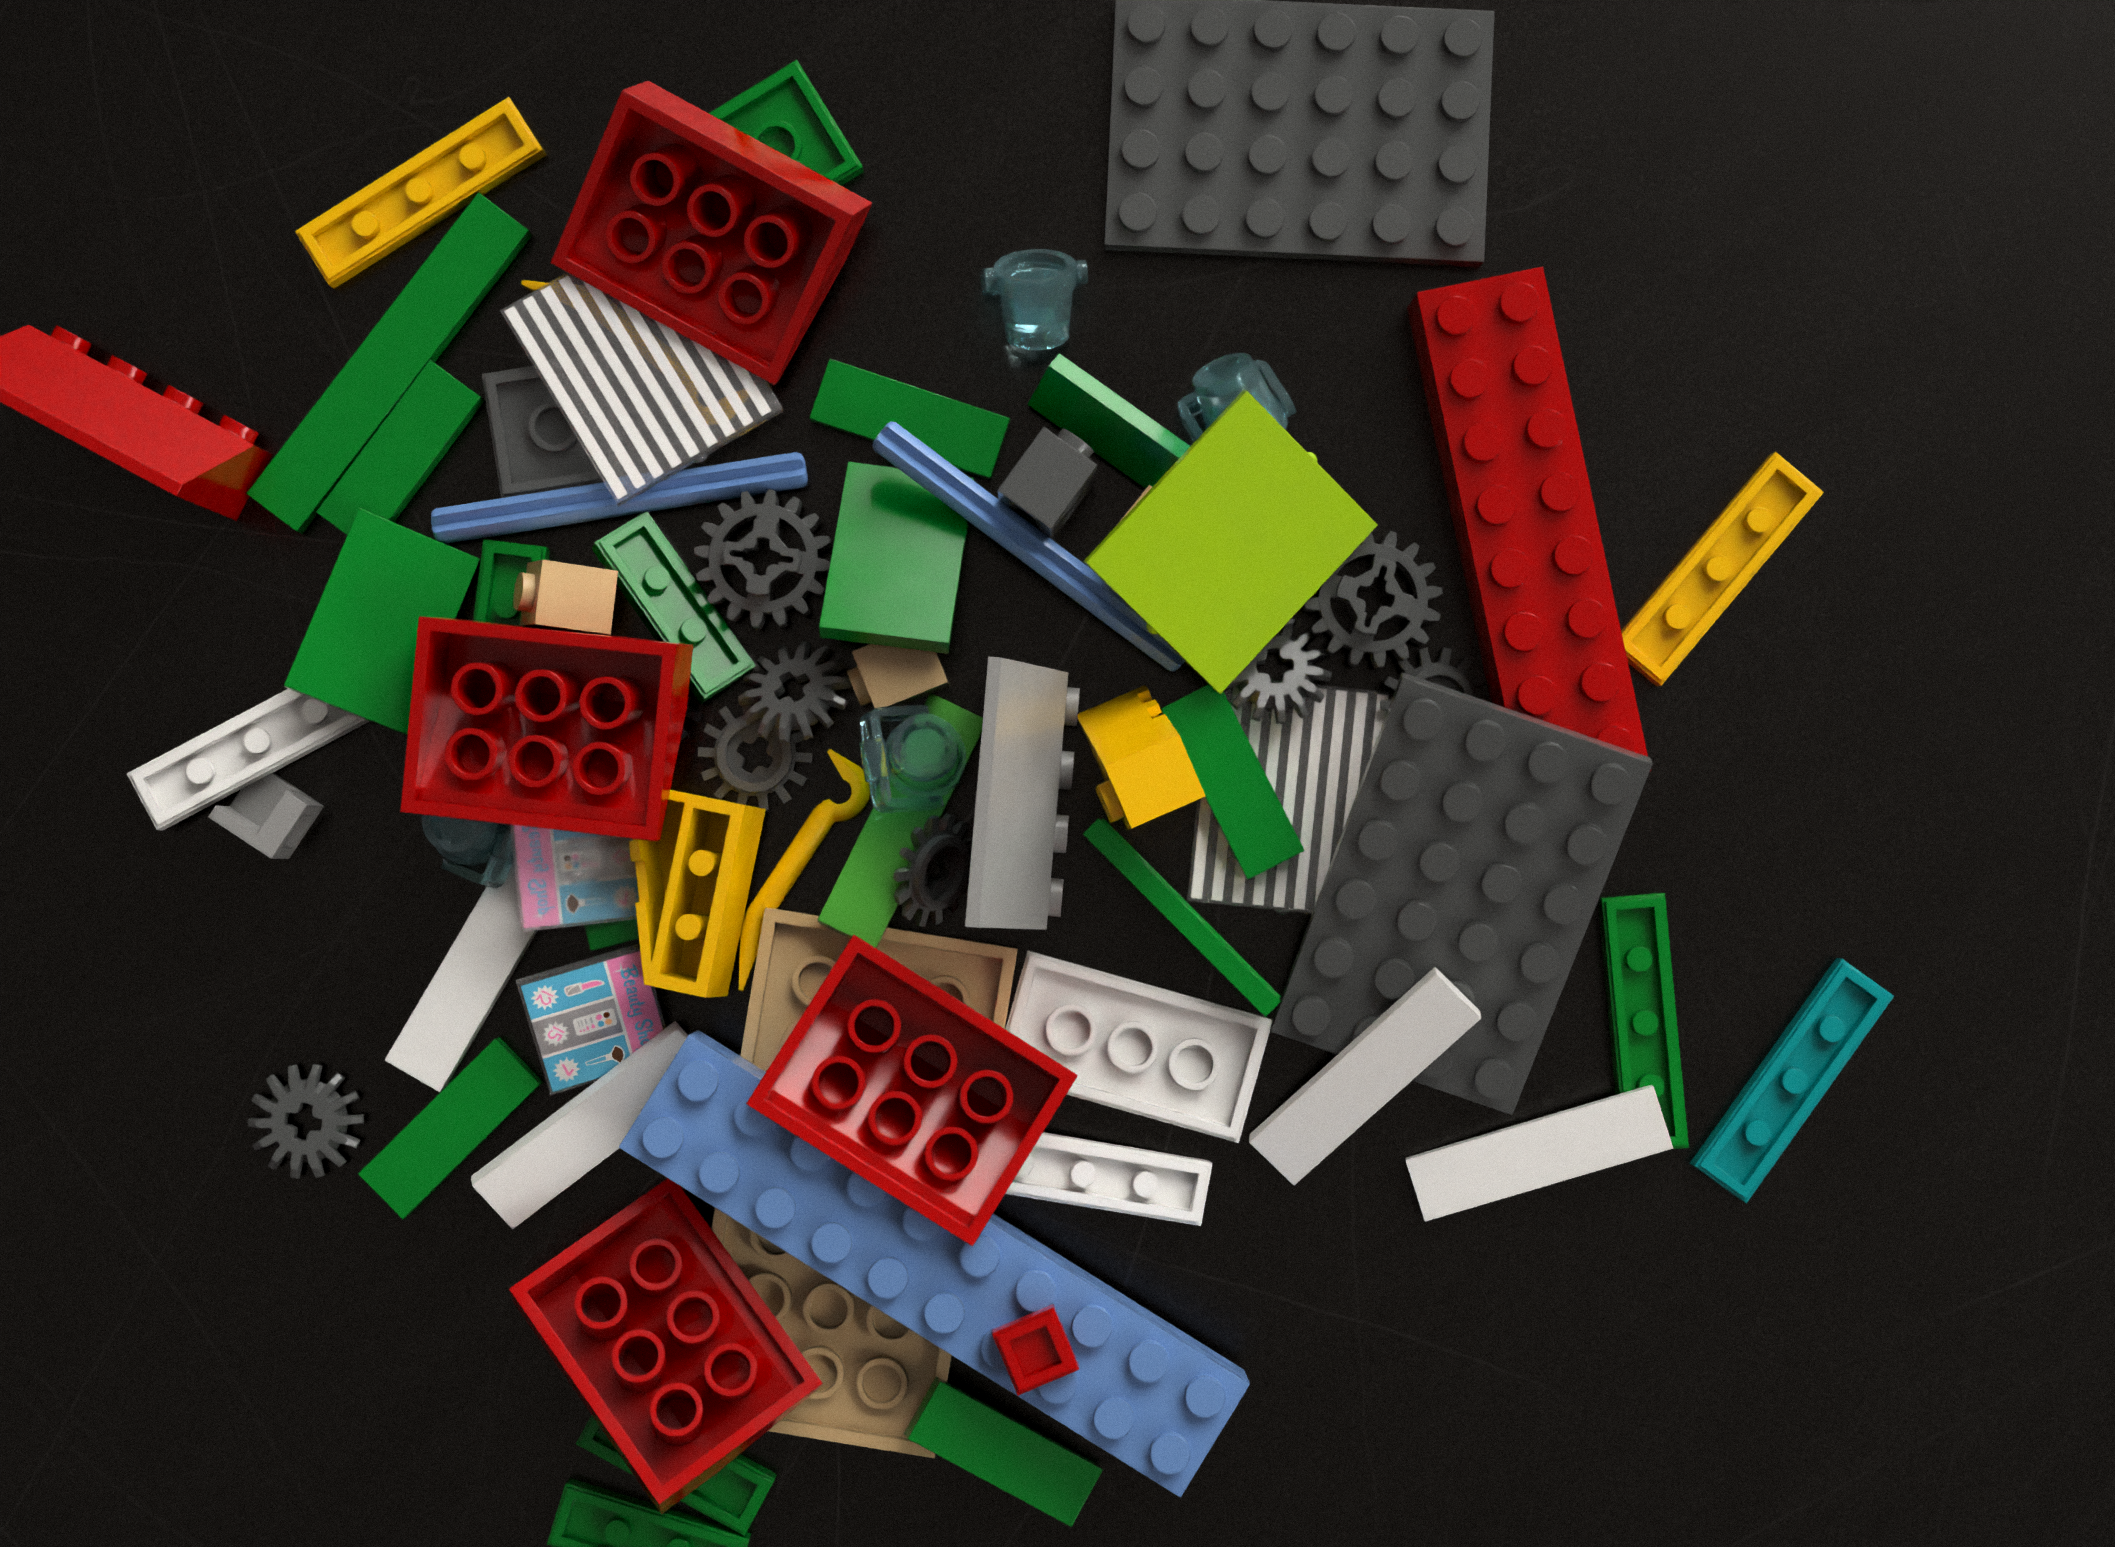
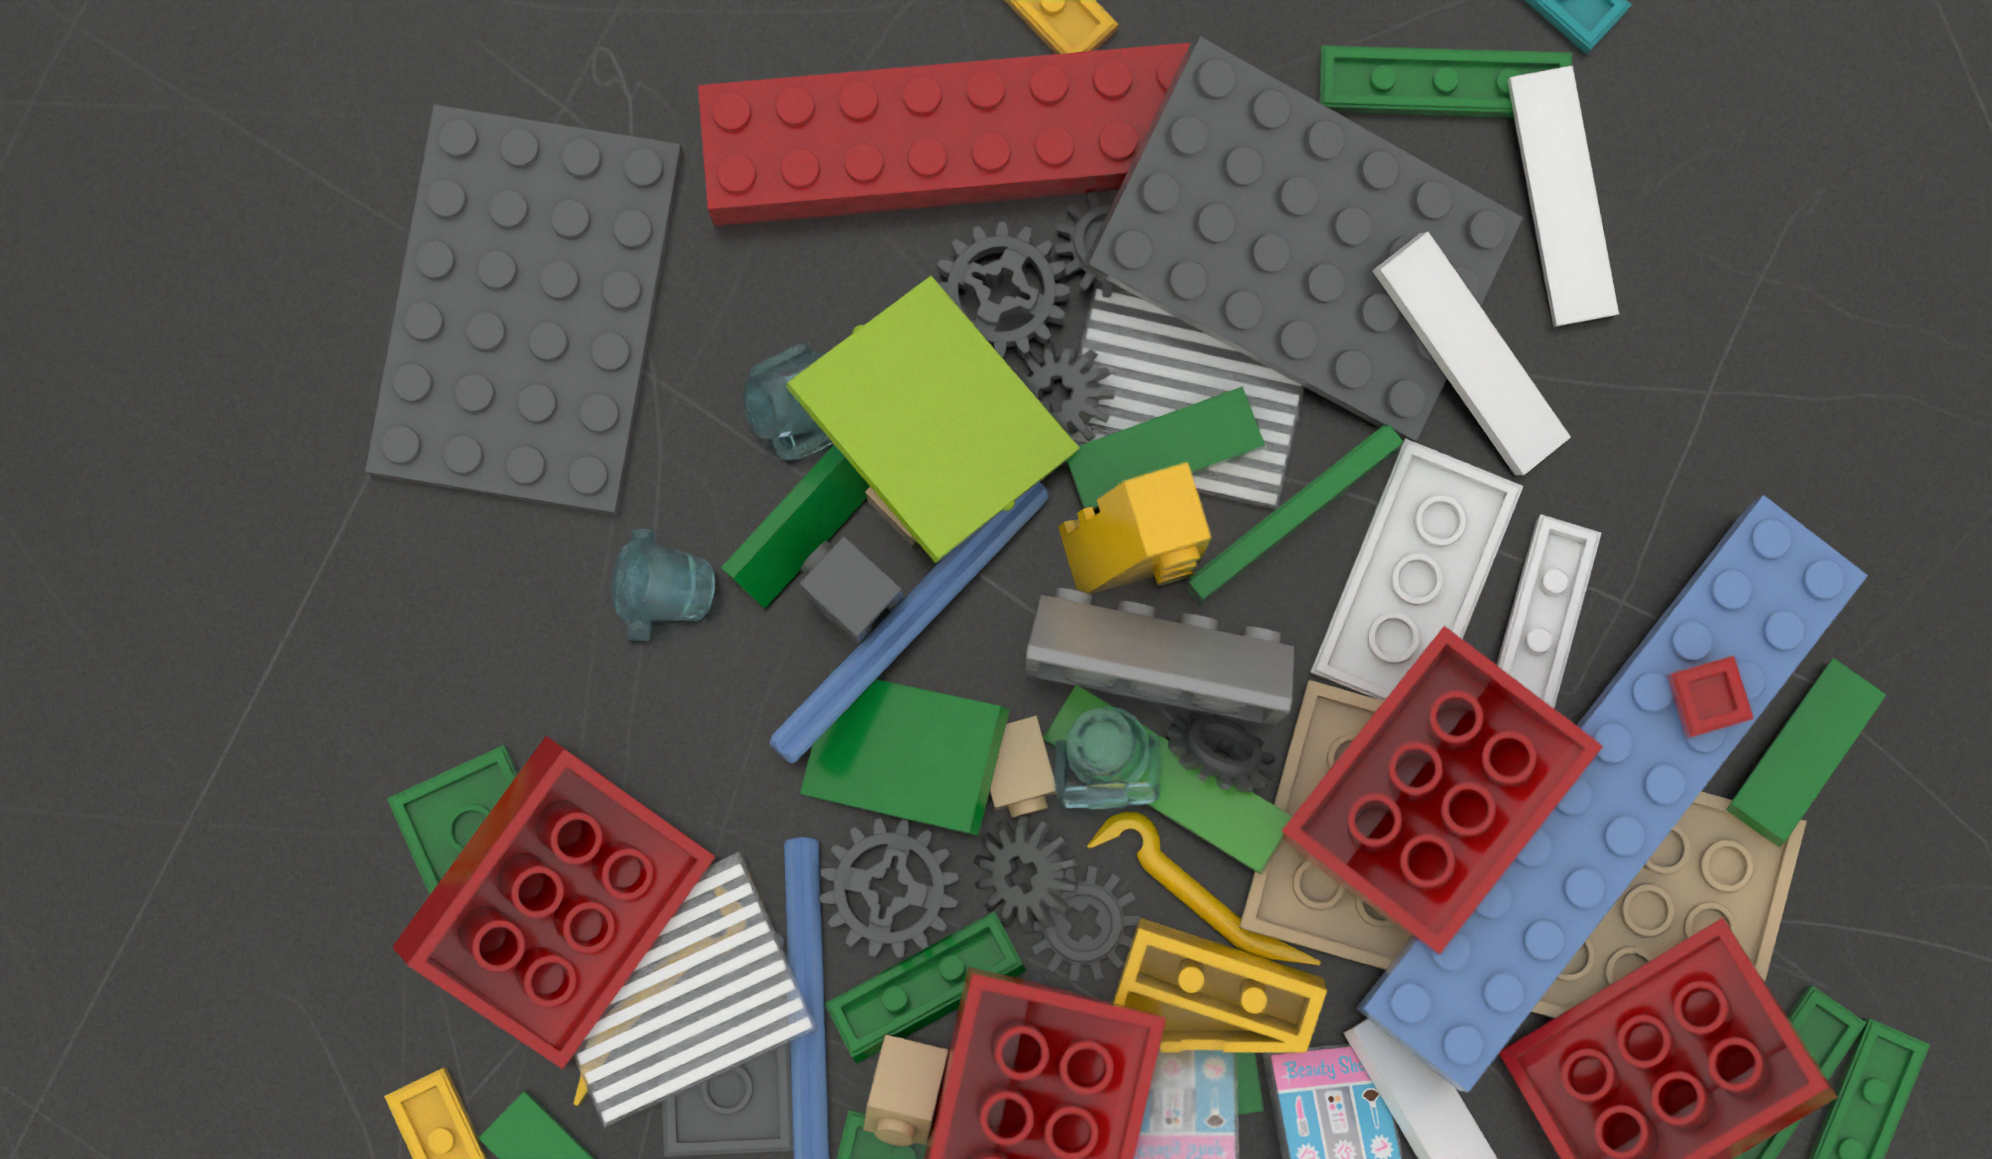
camera: 80 degrees left, 5 degrees down
green tile [810,359,1010,481] -> none

